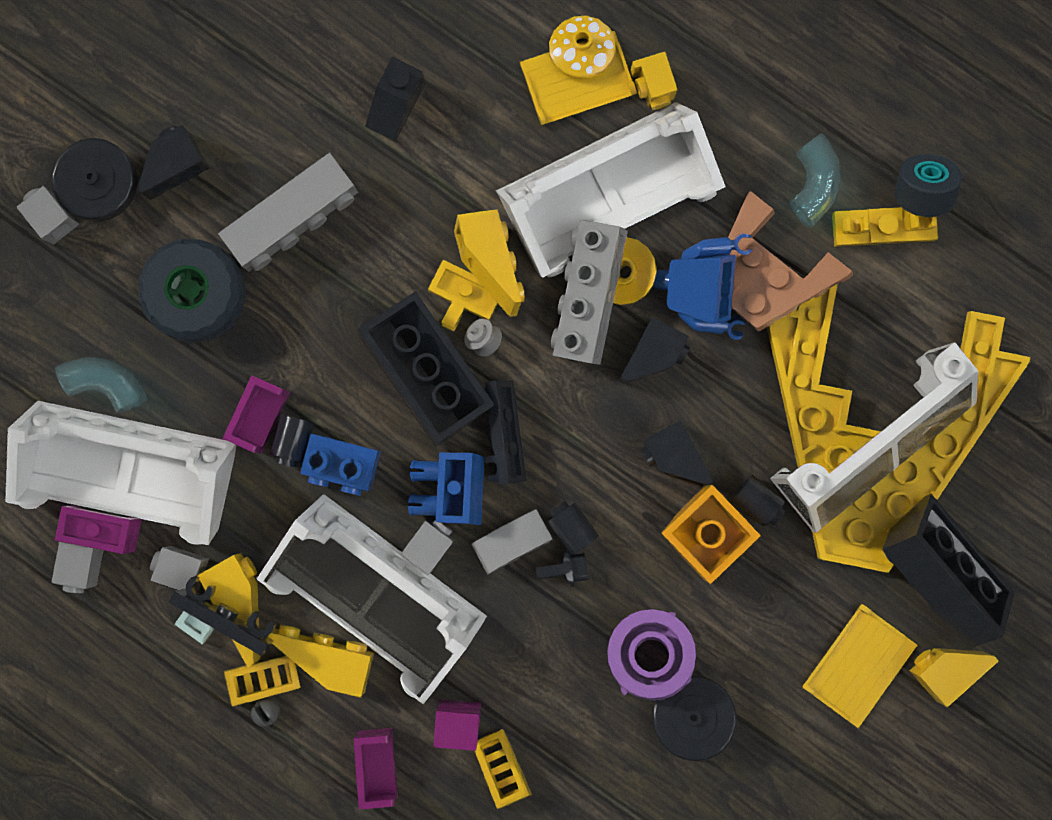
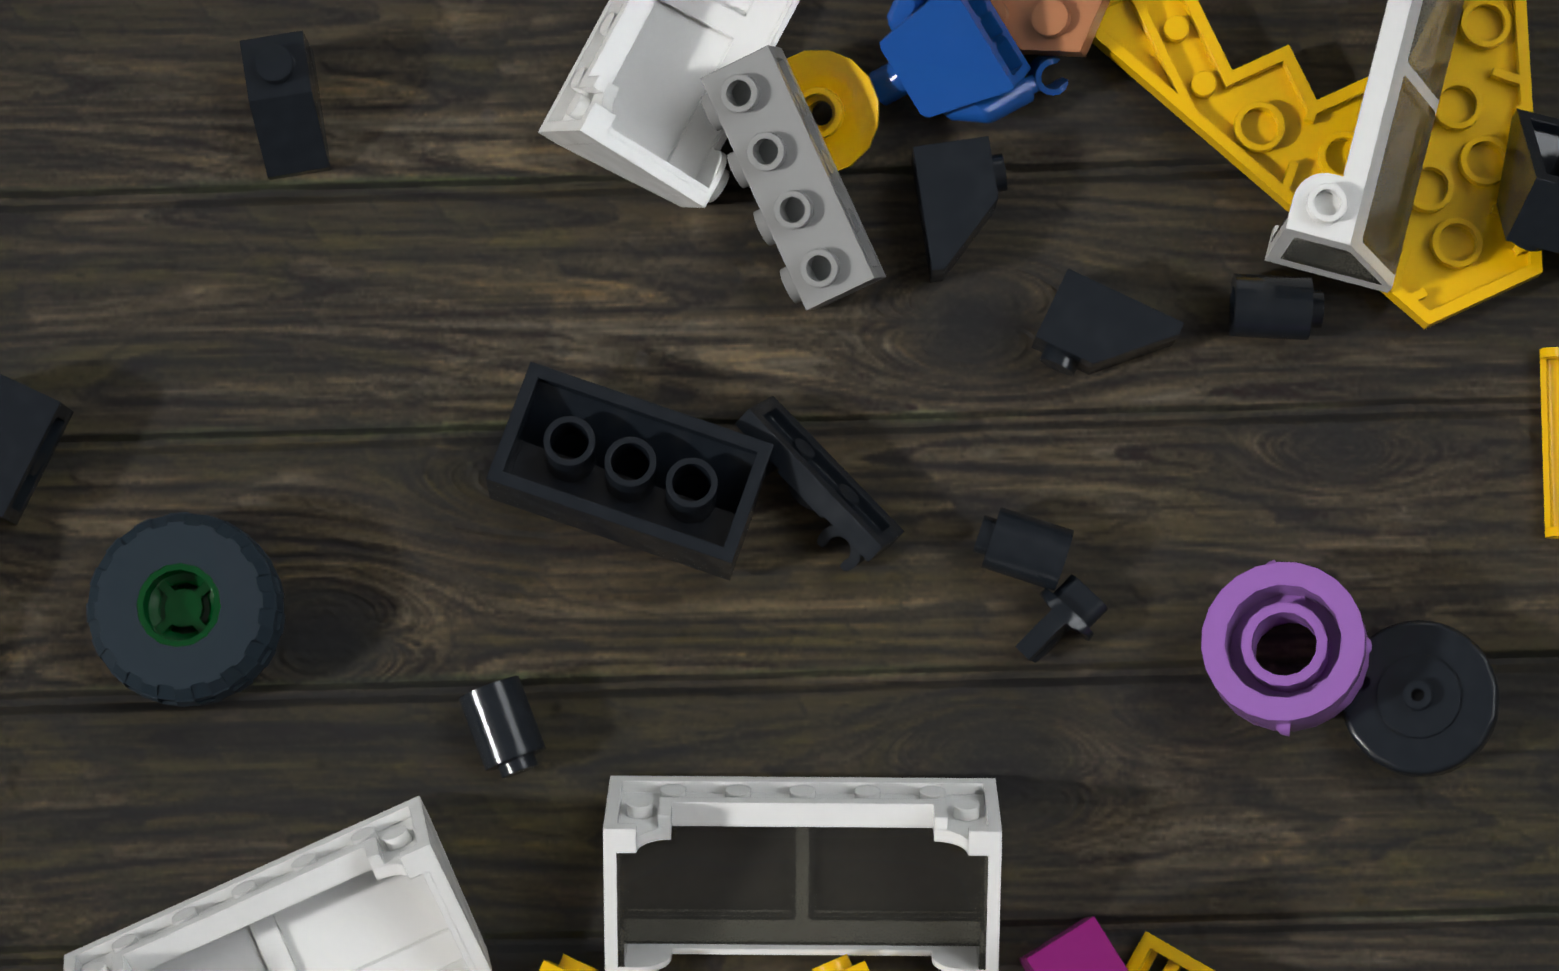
camera: 30 degrees left, 5 degrees down
clear light blue cylinder [55,356,148,413] -> none
light grey brick [218,152,358,272] -> none
magenta panel [222,375,290,454] -> none
blue brick [300,434,381,496] -> none
light grey brick [400,520,454,575] -> none
blue brick [408,452,485,525] -> none
yellow plate [428,260,498,332] -> none
yellow slope [454,209,525,317] -> none
light grey wheel [464,319,502,357] -> none
light grey slope [472,509,552,574] -> none
light orange slope [661,485,761,584] -> none

